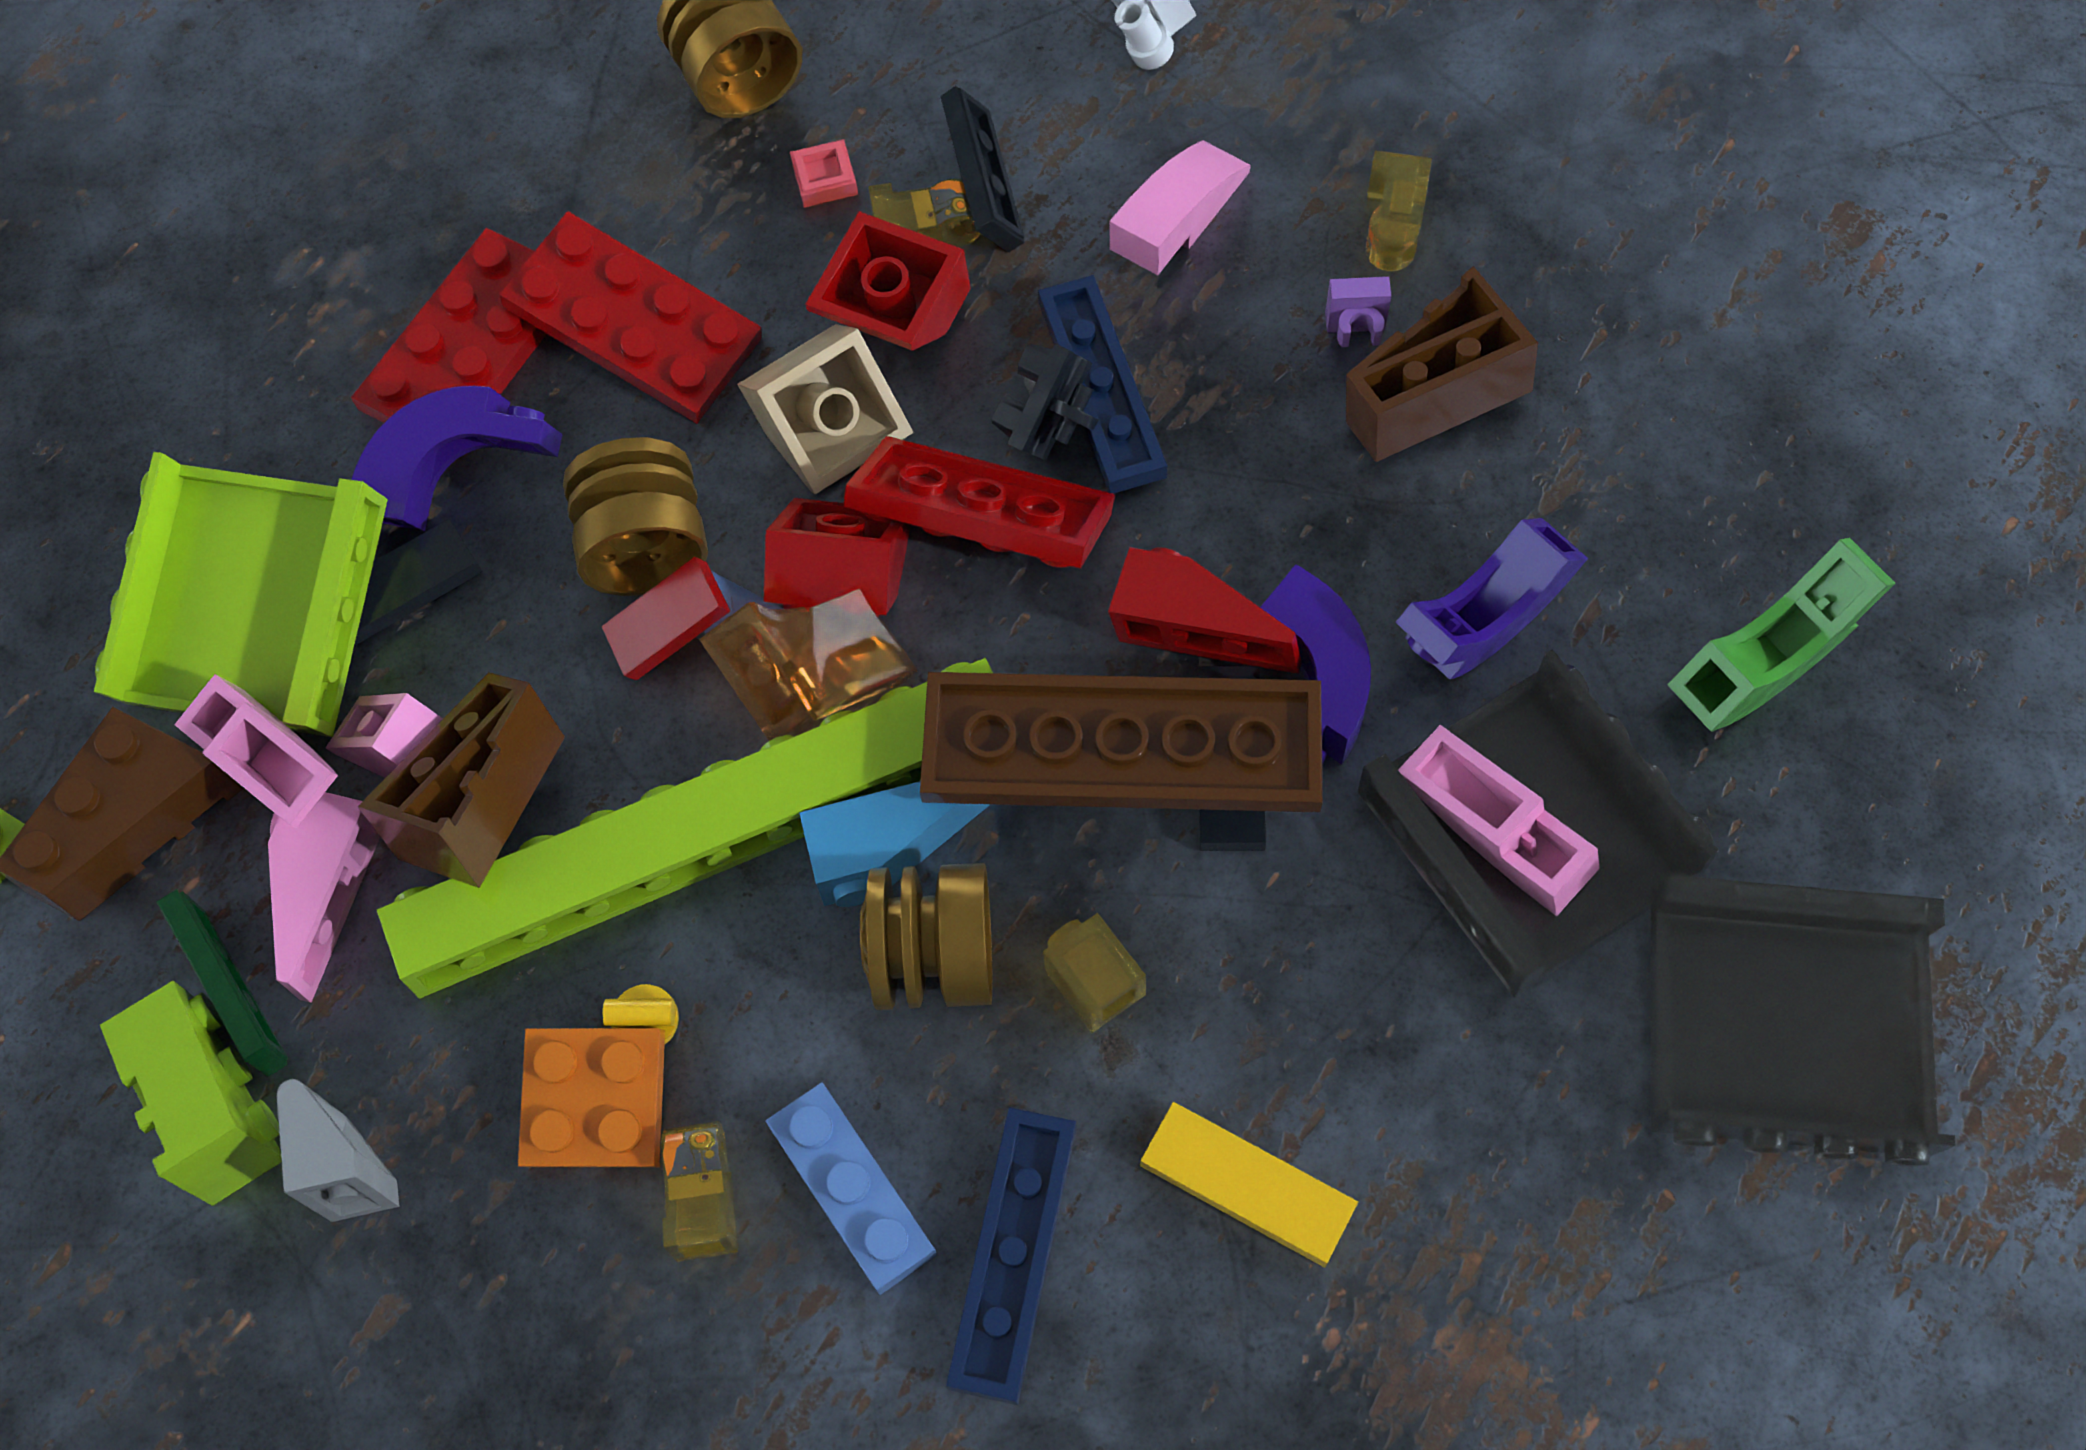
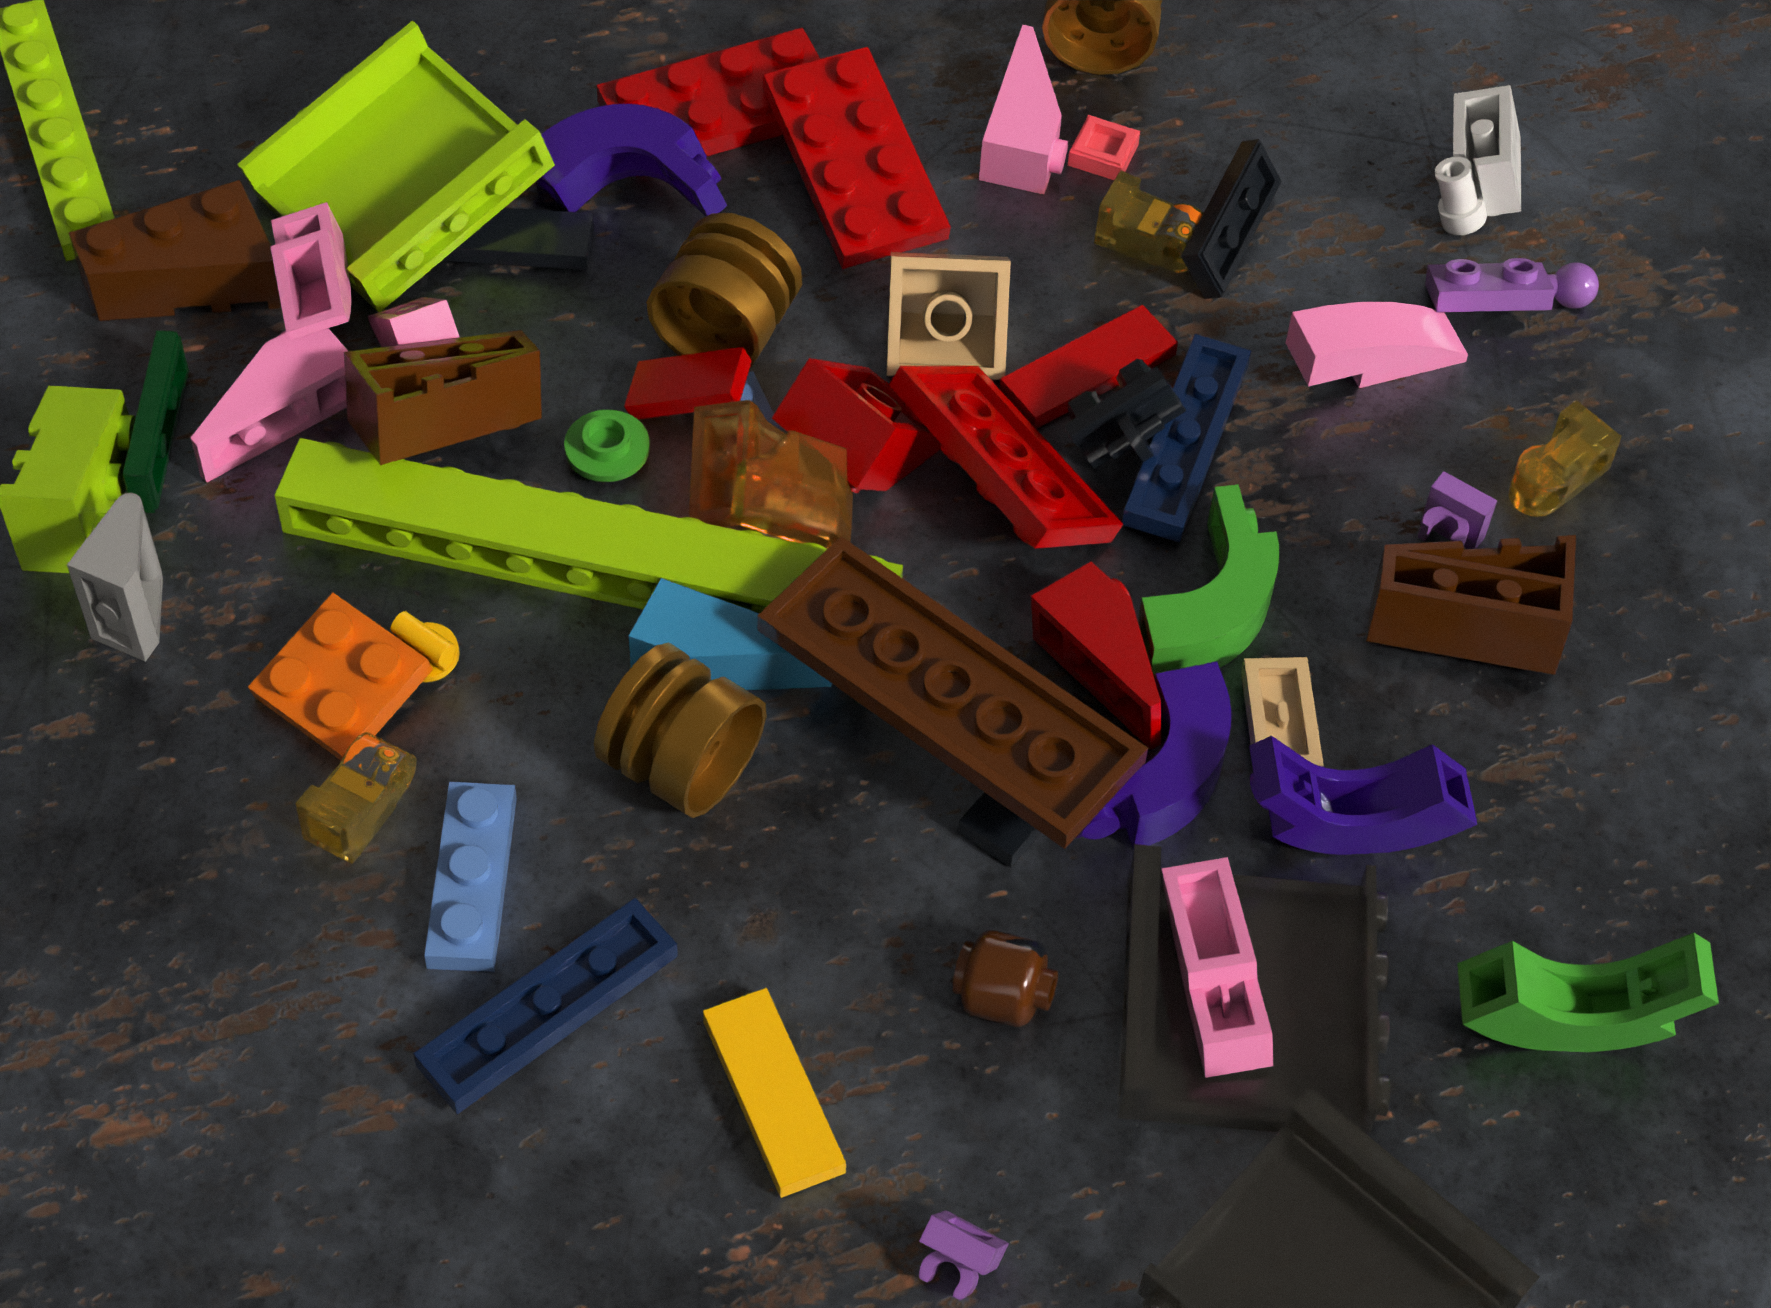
camera: 30 degrees right, 10 degrees down
red slope [805,211,971,351] -> none
clear yellow brick [1043,913,1146,1033] -> none
none -> bright green piece [564,410,650,482]
none -> medium lavender tile [919,1210,1009,1300]
none -> reddish brown head [953,930,1058,1027]
none -> bright pink slope [979,24,1068,195]
none -> red tile [999,304,1178,429]
none -> bright green arch [1138,484,1279,679]
none -> tan plate [1241,657,1324,767]
none -> medium lavender plate [1425,258,1599,312]

